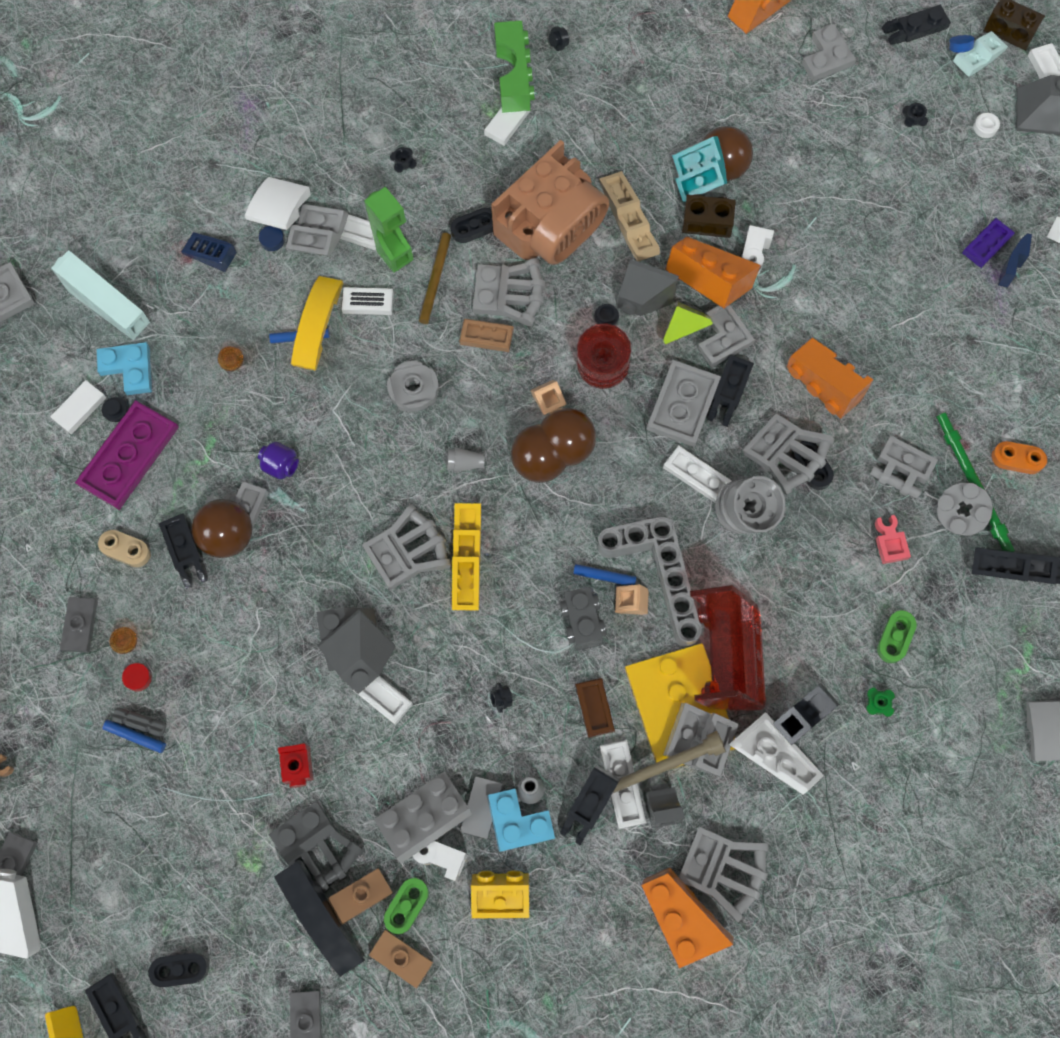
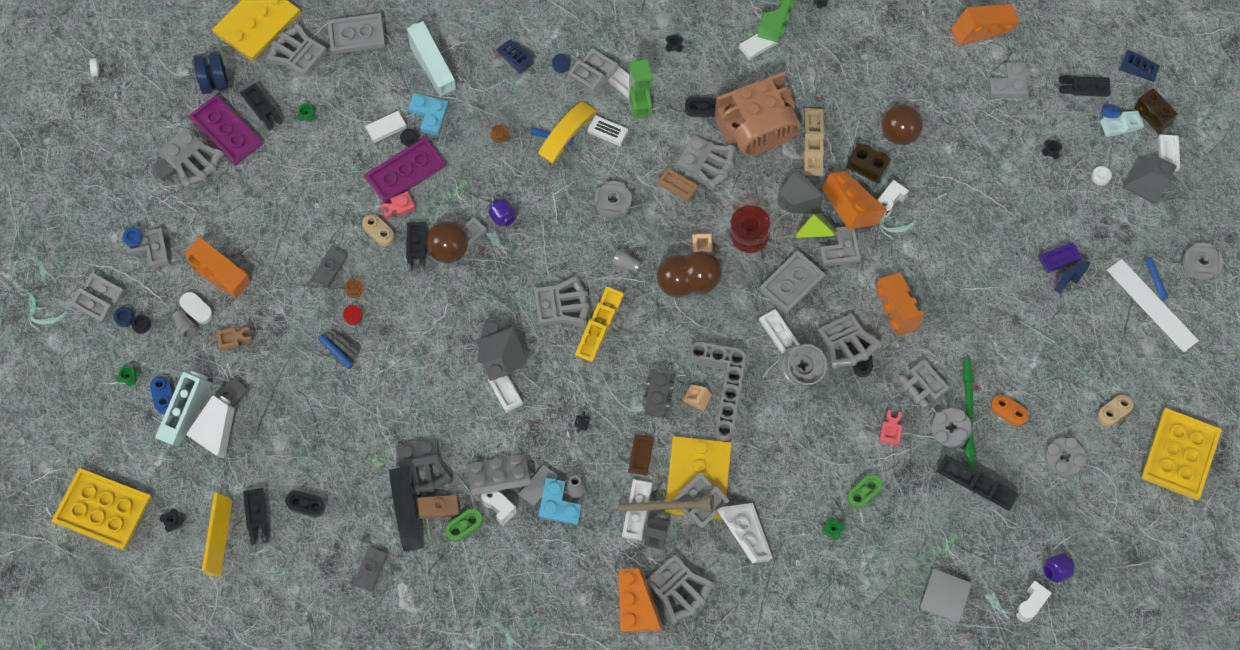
camera: 20 degrees right, 5 degrees down
white slope [245,177,311,230] -> none
red brick [278,743,314,788] -> none
medium nougat plate [369,930,434,989] -> none
pearl gold bar [419,233,451,324] -> none
yellow bracket [471,870,529,918] -> none
black hinge [560,765,621,845] -> none
blue piece [573,564,636,585] -> none
black plate [594,304,619,328] -> none
teal slope [672,136,727,202] -> none
clear red windscreen [690,585,766,711] -> none
black hinge [707,355,754,427] -> none
brick [773,683,840,745] -> none
none -> coral plate [380,192,415,219]

